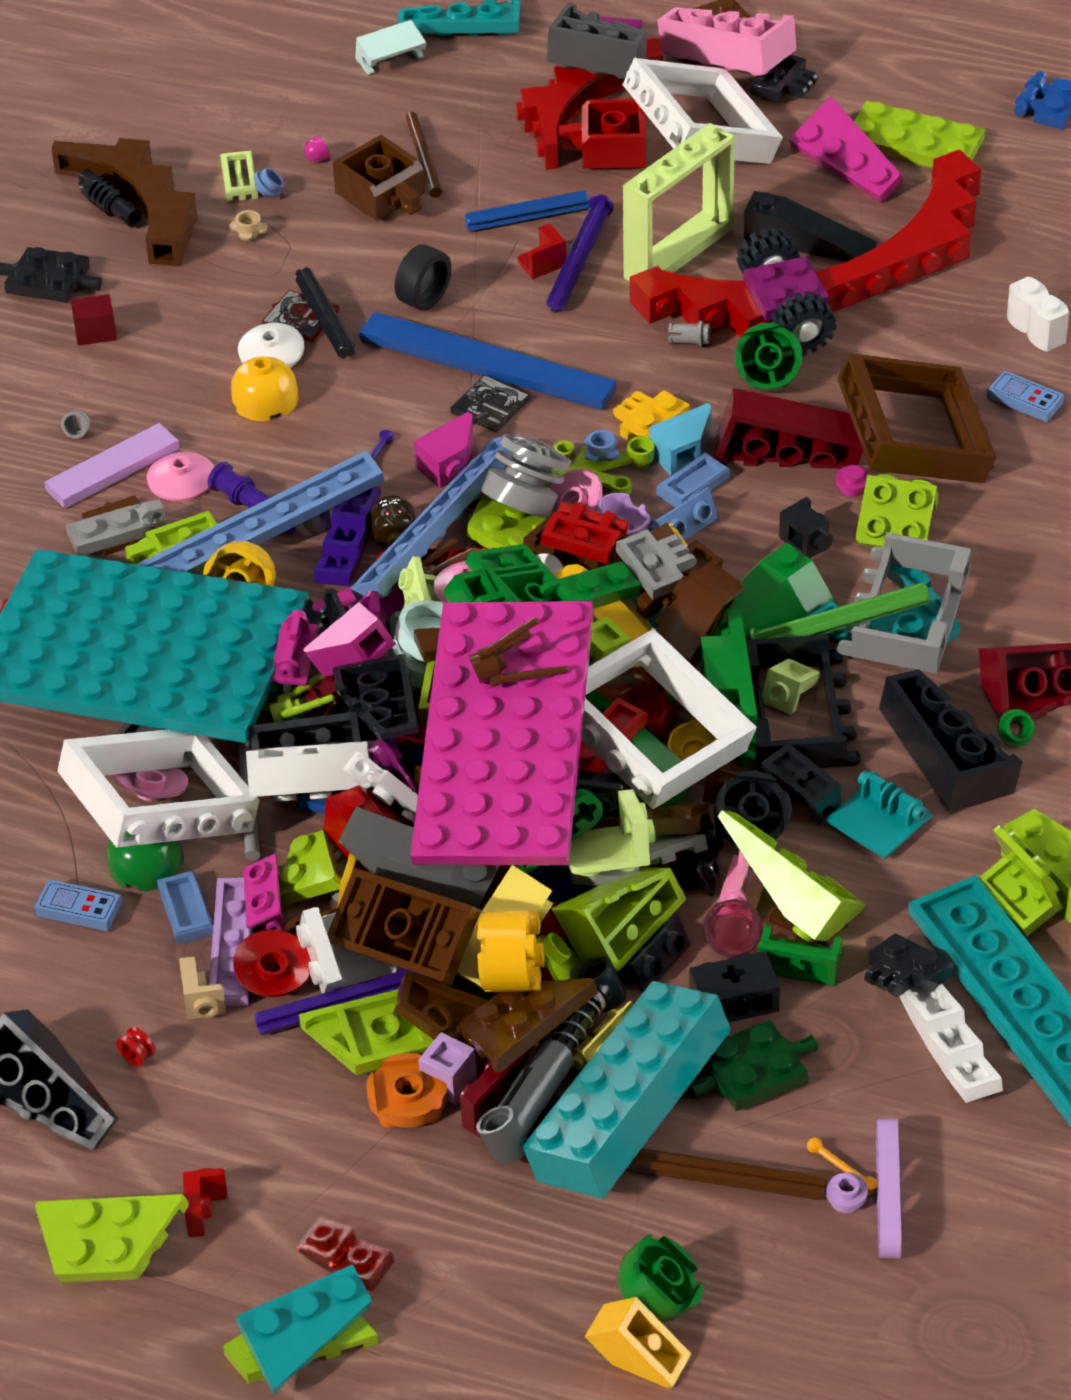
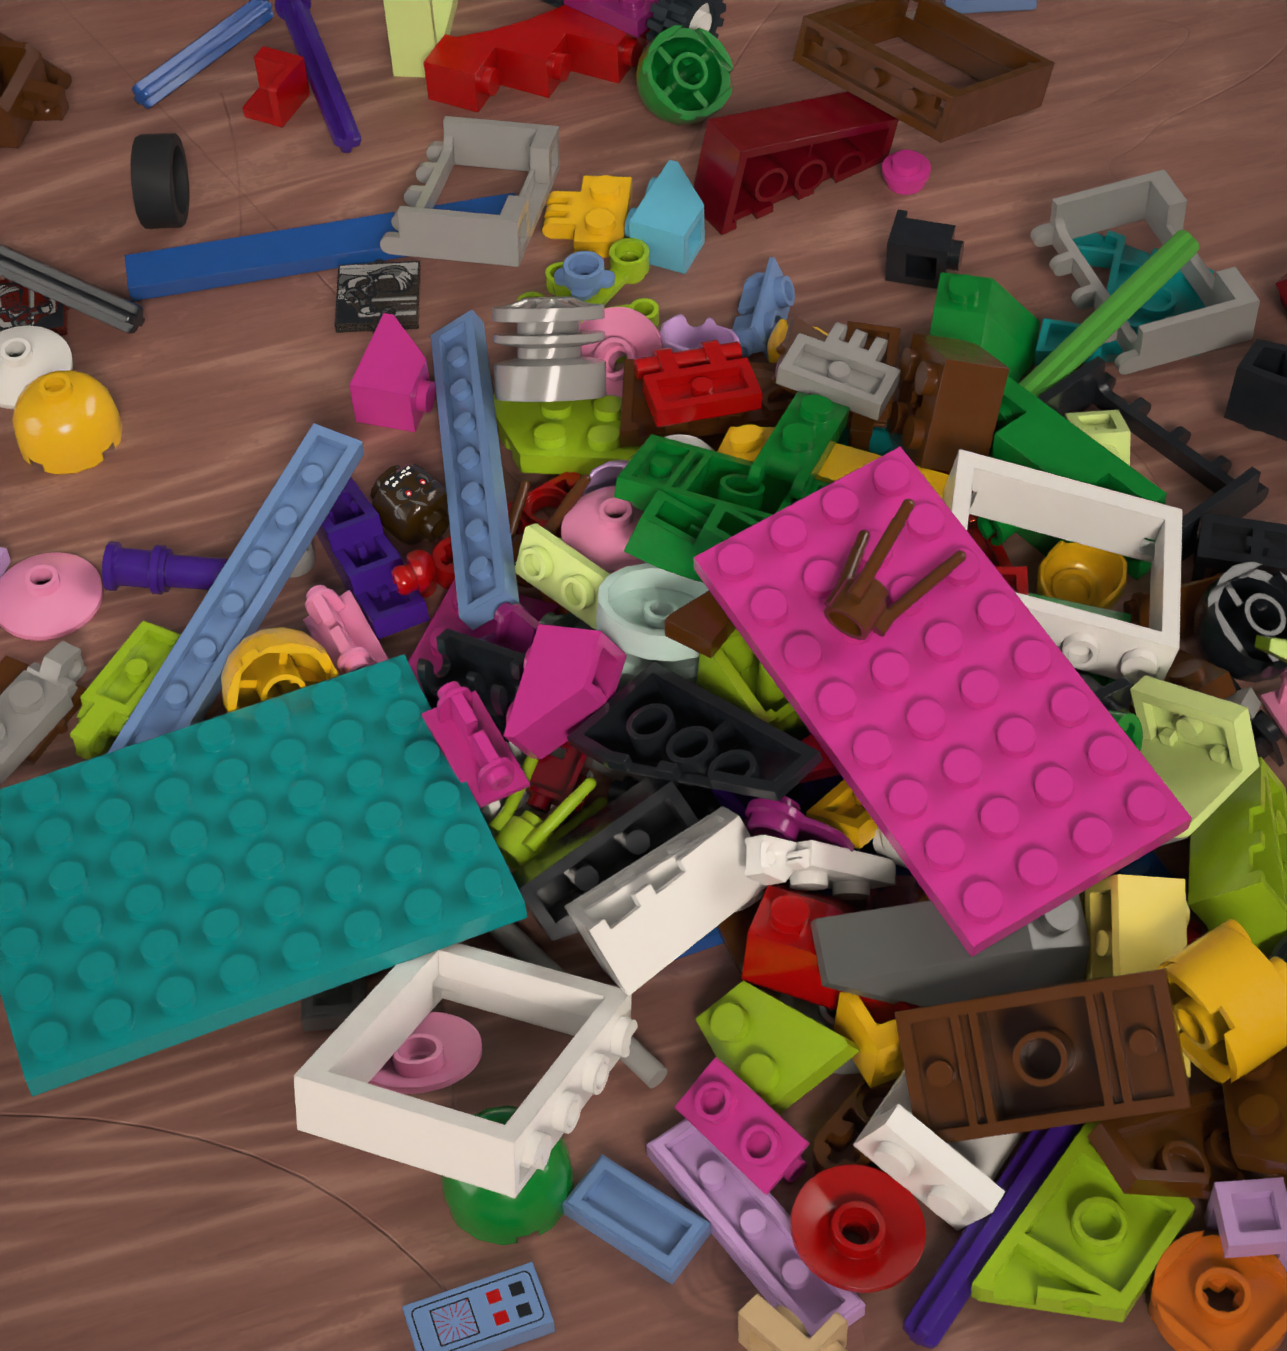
camera: 35 degrees left, 5 degrees up
dark purple hinge [370,430,393,460] -> none
medium blue tile [657,453,730,508] -> none
light grey pin [668,320,711,347] -> none
lime bracket [856,474,939,548] -> none
none -> bright pink hinge [303,585,389,676]
none -> light grey hinge [380,116,560,267]
none -> red arm [391,550,437,598]

